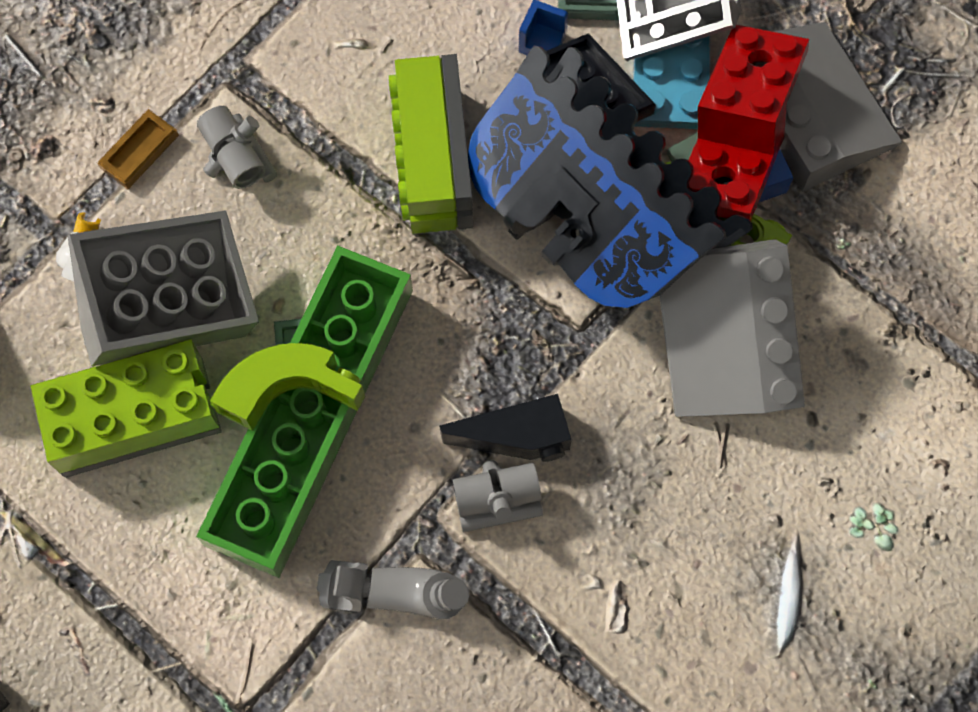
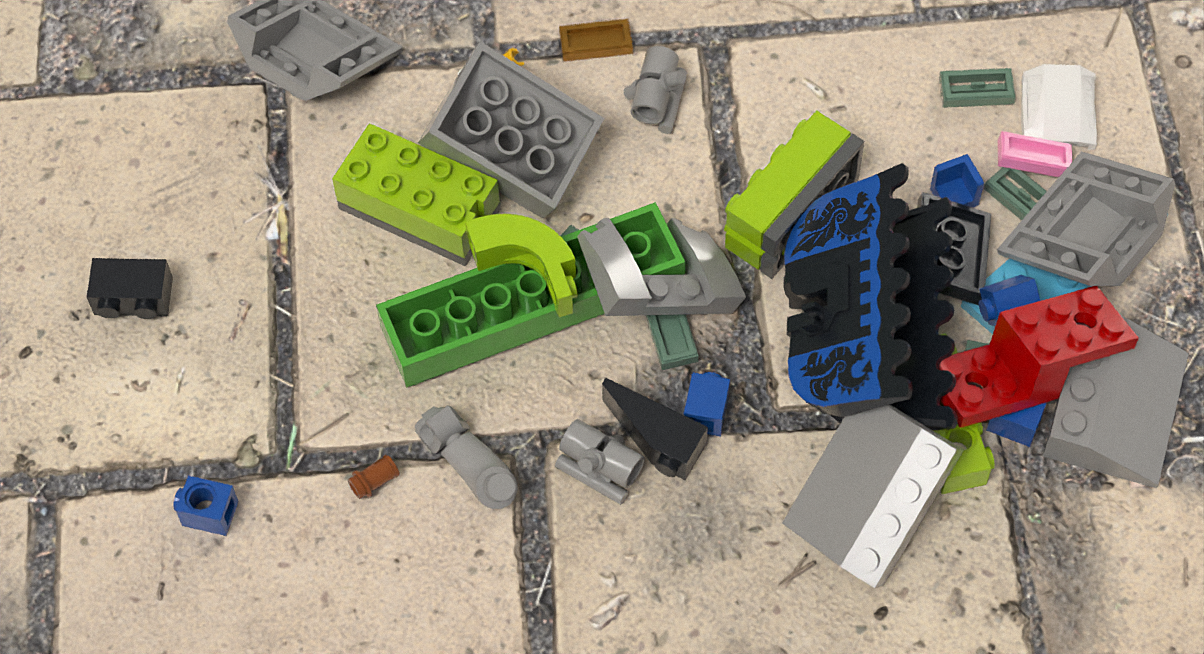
camera: 45 degrees right, 10 degrees down
none -> dark orange pin [347,454,400,499]
none -> light grey wedge [577,218,746,316]
none -> sand green tile [645,314,699,370]
none -> blue brick [684,372,730,437]
none -> blue brick [979,275,1041,326]

